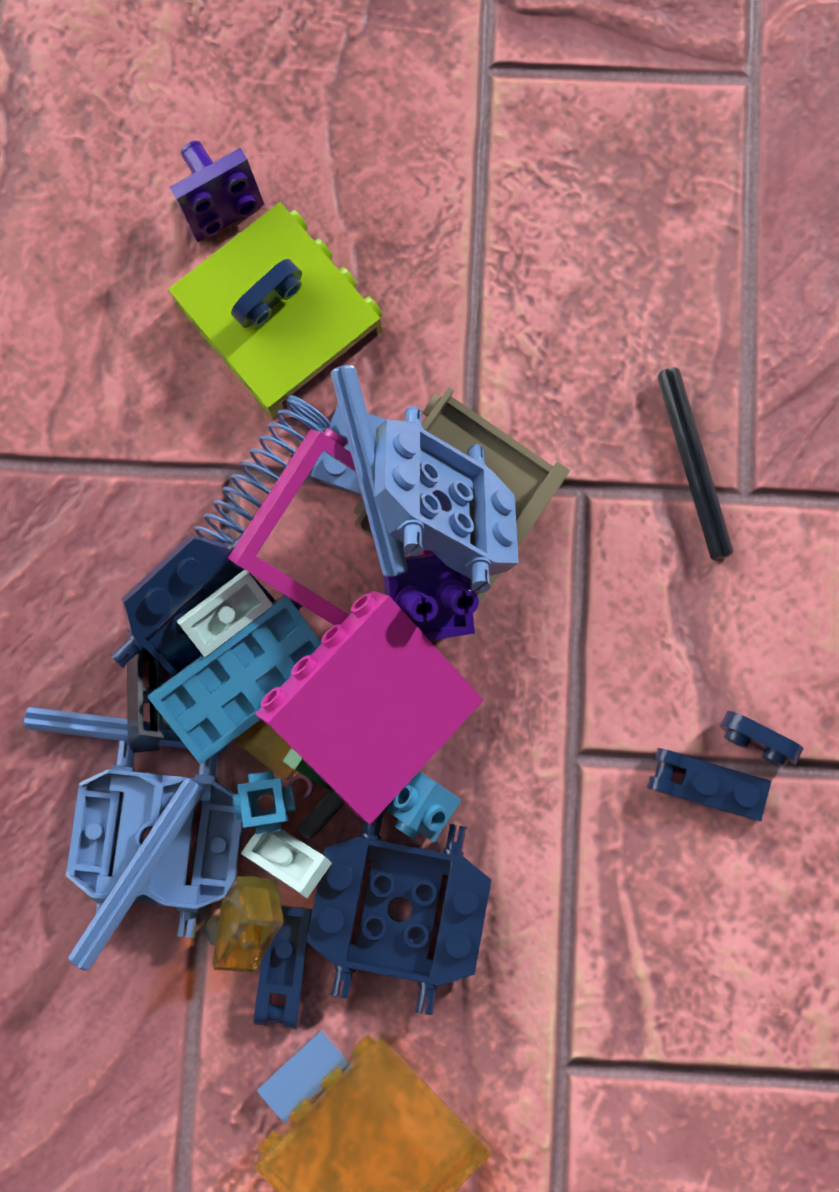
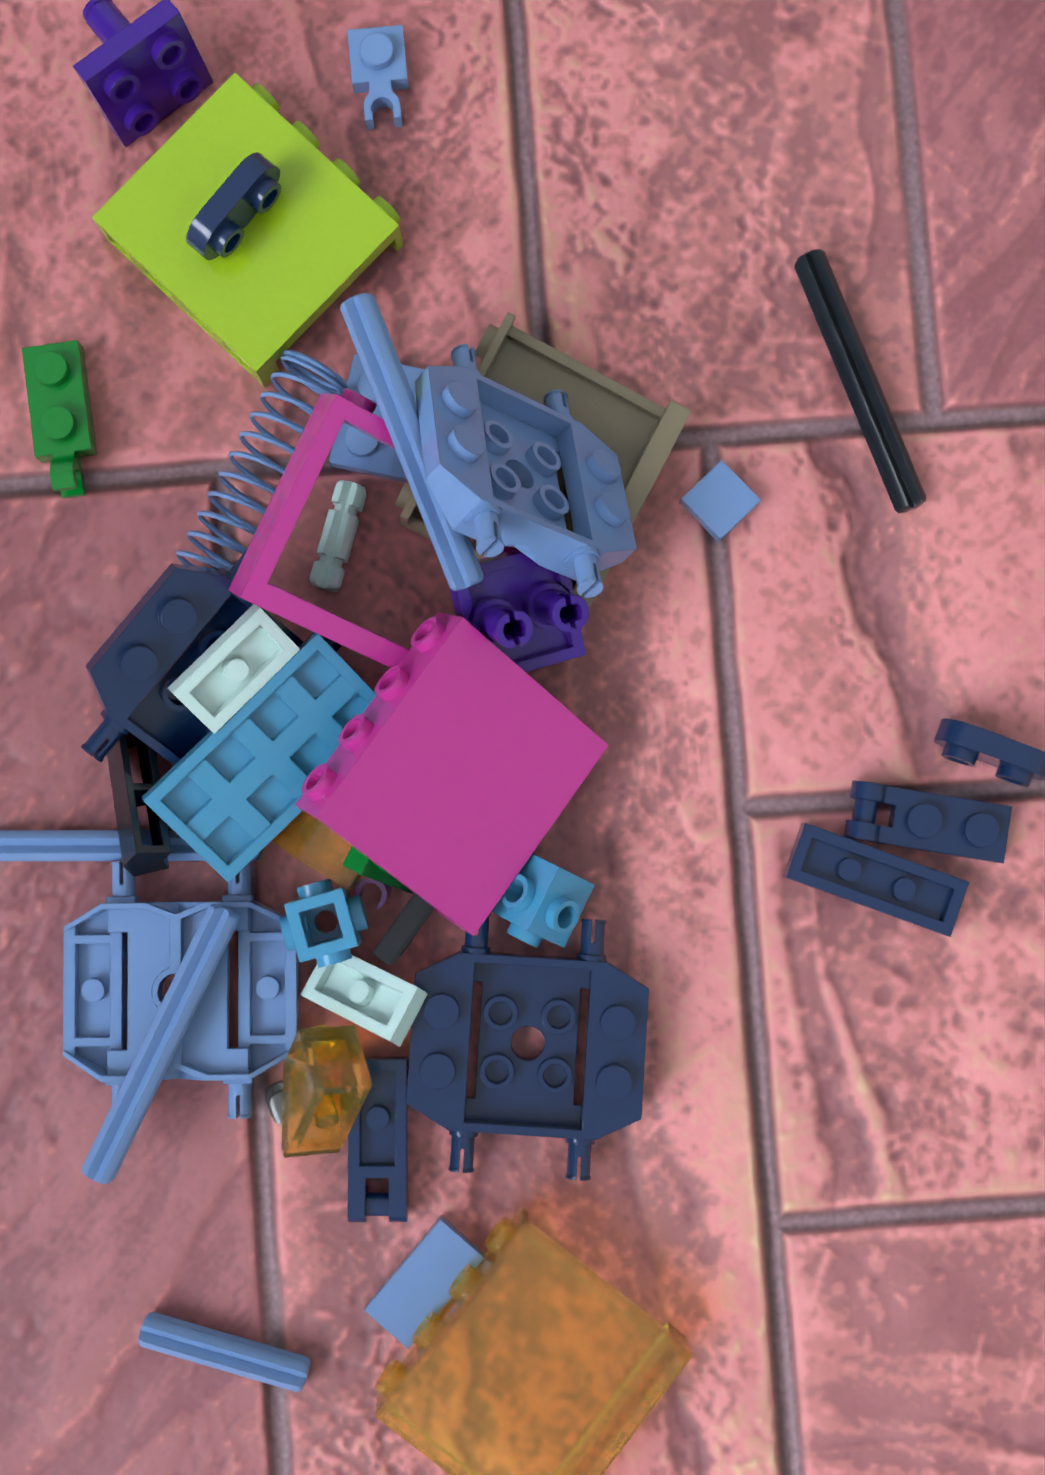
camera: 15 degrees left, 5 degrees up
none -> green plate [22,340,97,499]
none -> medium blue axle [138,1312,310,1392]
none -> light aqua axle [309,480,367,592]
none -> medium blue plate [347,25,409,130]
none -> medium blue tile [679,460,761,543]
none -> dark blue plate [783,823,969,937]

